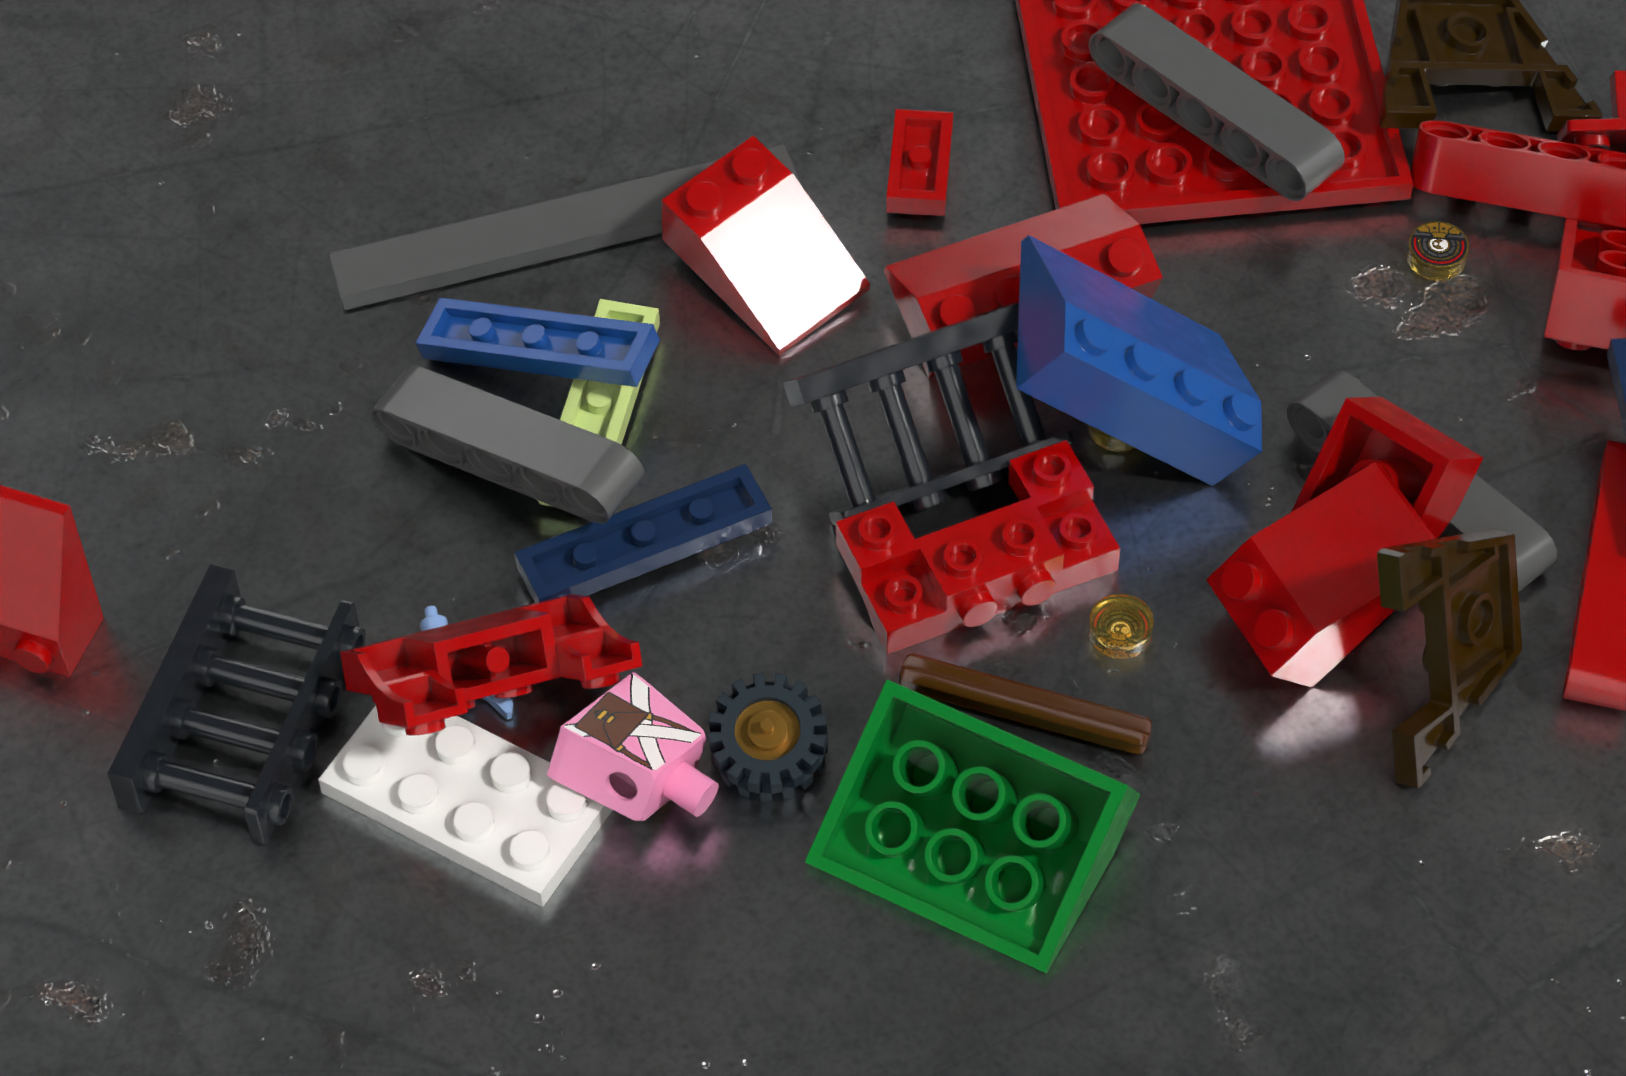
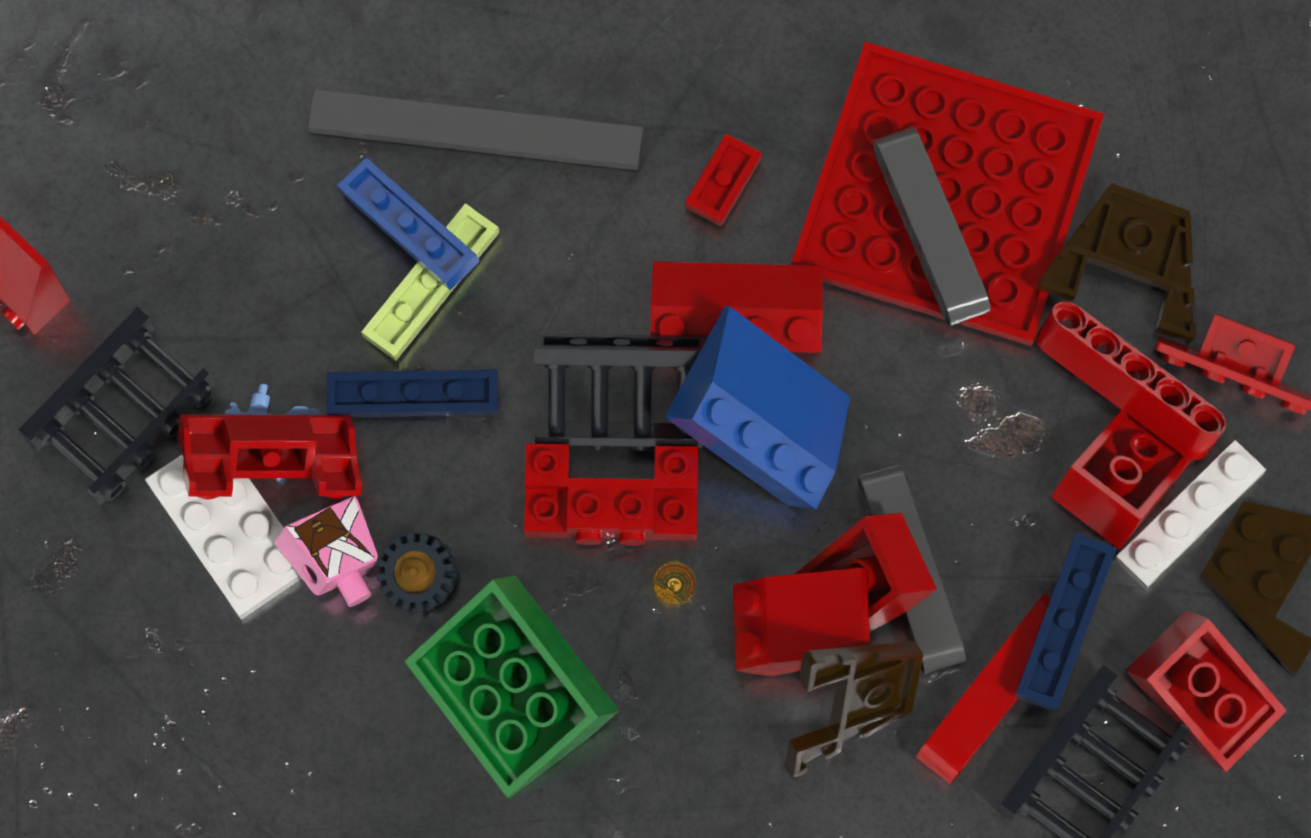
camera: 25 degrees right, 20 degrees up
dark grey beam [370,365,645,524] -> none
slope [662,135,870,356] -> none
reddish brown axle [899,653,1152,755] -> none
tile [1406,221,1469,281] -> none

